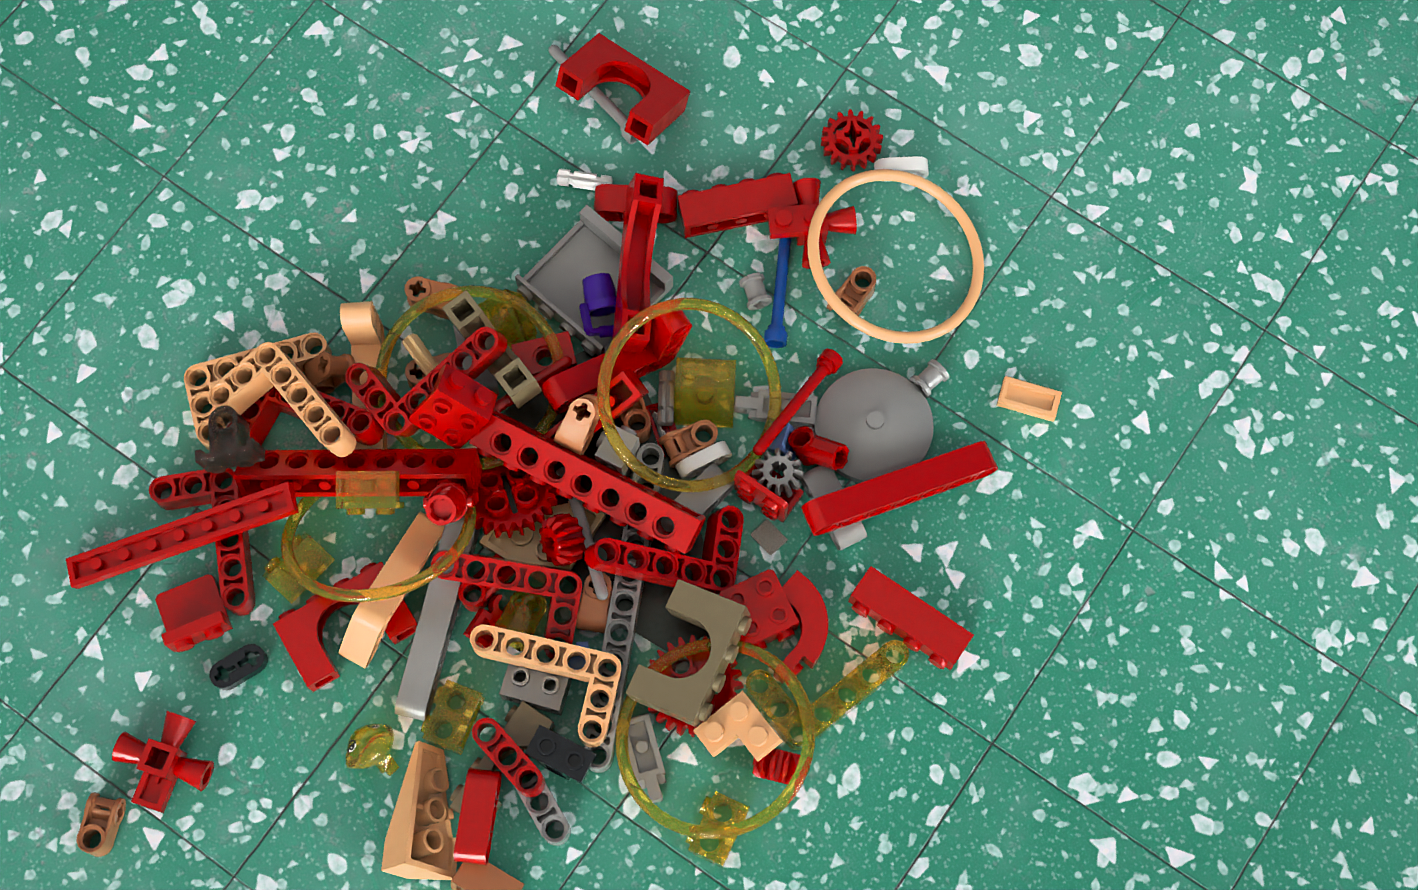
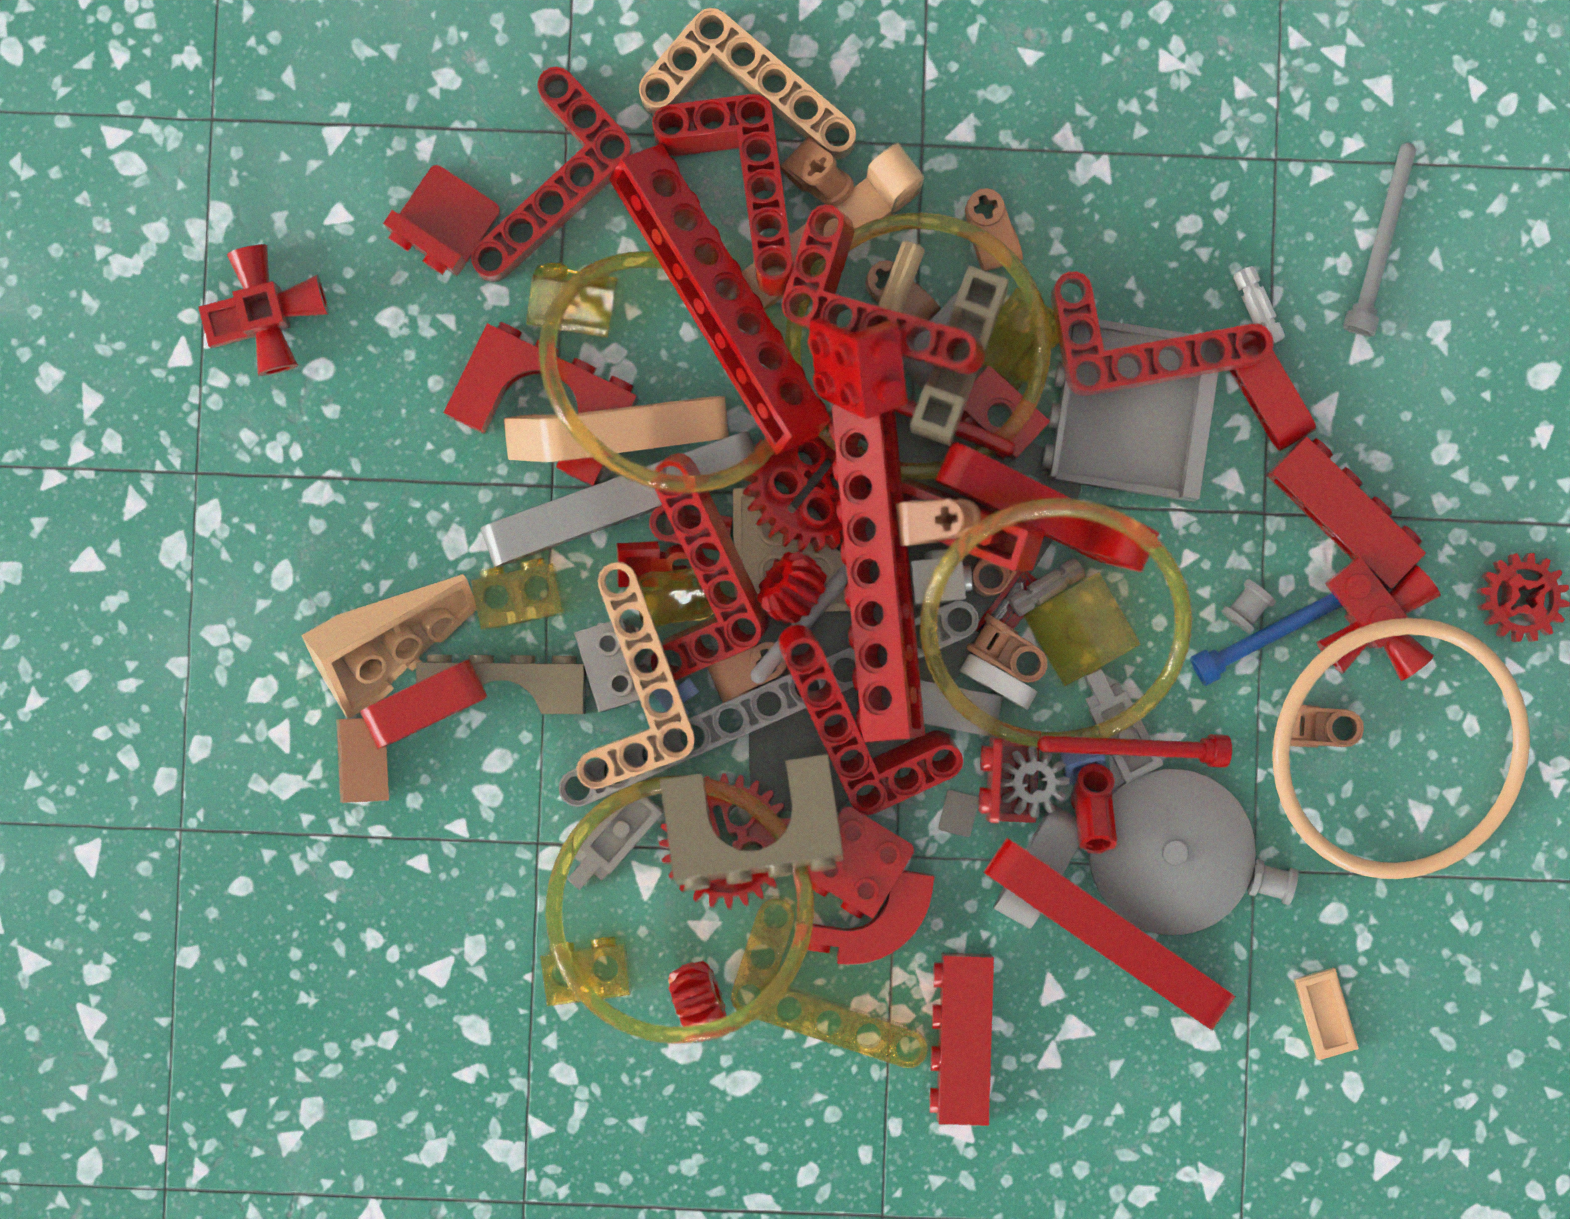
camera: 55 degrees right, 15 degrees up
red plate [66,481,299,589] -> none
nougat piece [76,792,126,857] -> none
clear smoke pin [195,405,266,473] -> none
light nougat beam [208,342,356,457] -> none
black beam [209,644,268,690] -> none
clear yellow bracket [336,471,404,515] -> none
clear yellow piece [345,724,400,776] -> none
red piece [423,481,479,525] -> none
red beam [472,717,545,798] -> none
light grey beam [514,774,571,846] -> none
black pin [525,725,597,784] -> none
red arch [555,33,691,146] -> none
dark purple piece [579,273,617,338] -> none
red arch [612,173,664,354] -> none
light nougat plate [693,690,783,761] -> none
white beam [874,156,929,182] -> none
none -> red beam [1051,271,1273,396]

